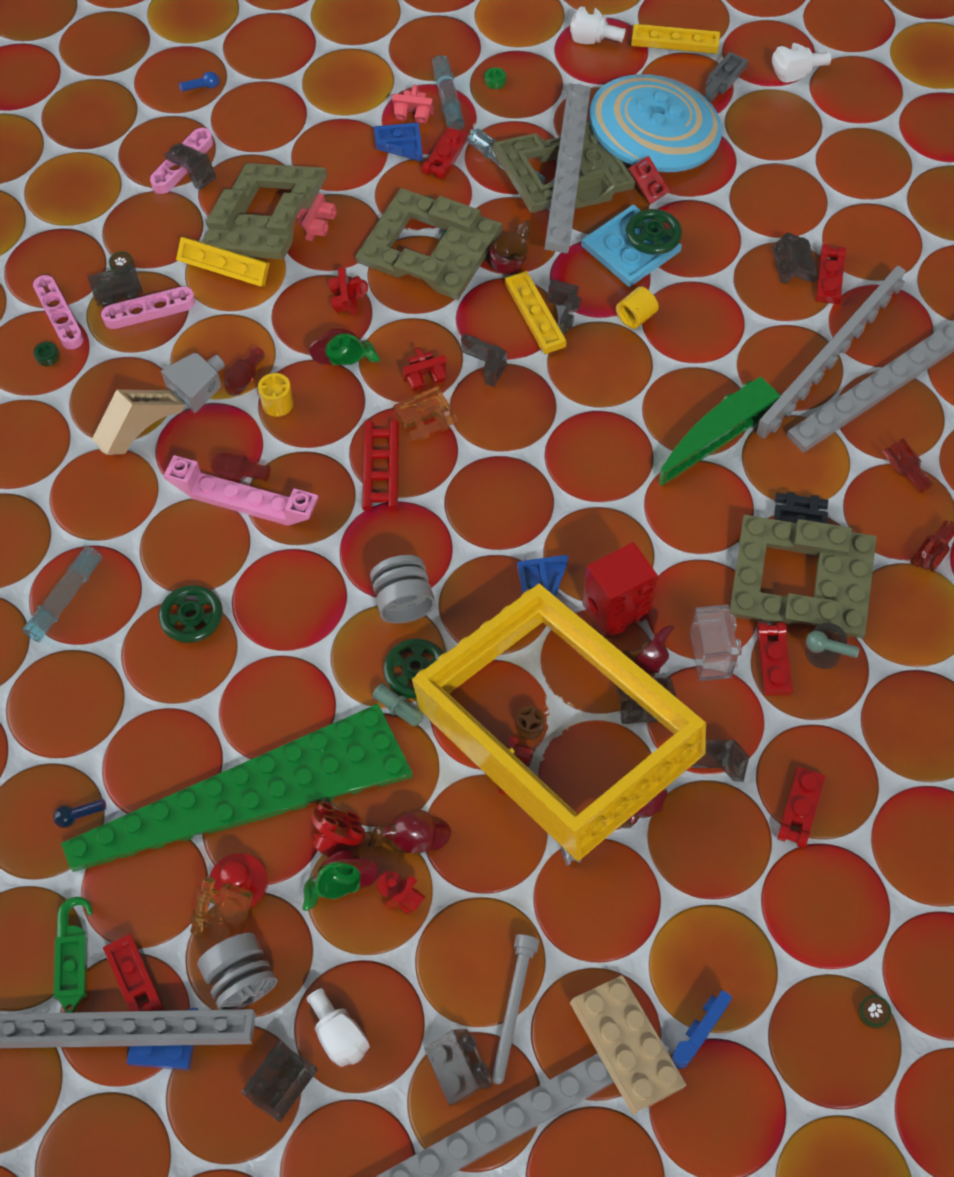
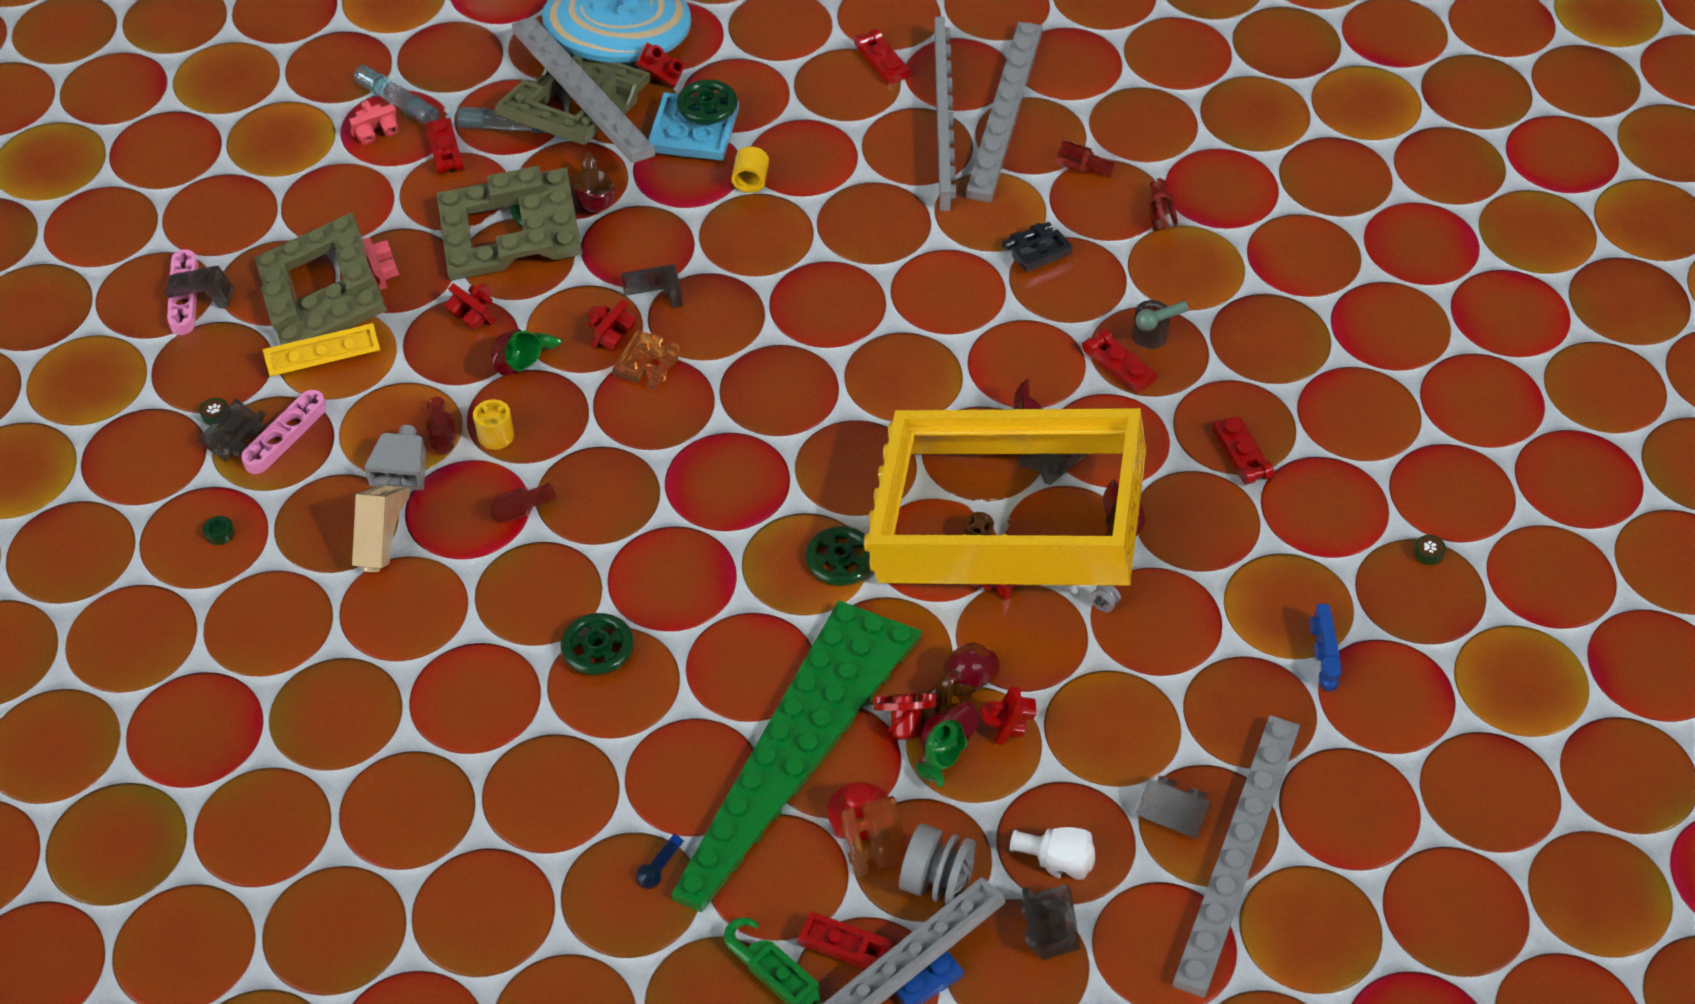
camera: 40 degrees left, 10 degrees down
clear light blue piece [22,546,103,642] -> none
bright pink beam [33,275,84,350] -> none
bright pink slope [164,455,319,526] -> none
blue bar [179,71,219,92] -> none
red bar [362,420,399,511] -> none
light grey wheel [370,555,435,623] -> none
sand green axle [372,683,424,727] -> none
blue wing [374,122,423,161] -> none
green tile [484,68,506,89] -> none
light grey piece [492,934,539,1084] -> none
yellow plate [505,271,566,355] -> none
blue wing [517,555,568,597] -> none
clear smoke bracket [548,279,582,336] -> none
tan plate [570,975,686,1115] -> none
red piece [583,542,658,637] -> none
green slope [658,376,781,486] -> none
clear piece [689,604,742,681] -> none
clear smoke bracket [691,740,750,782] -> none
olive piece [728,515,877,639] -> none
clear smoke bracket [772,232,818,284] -> none

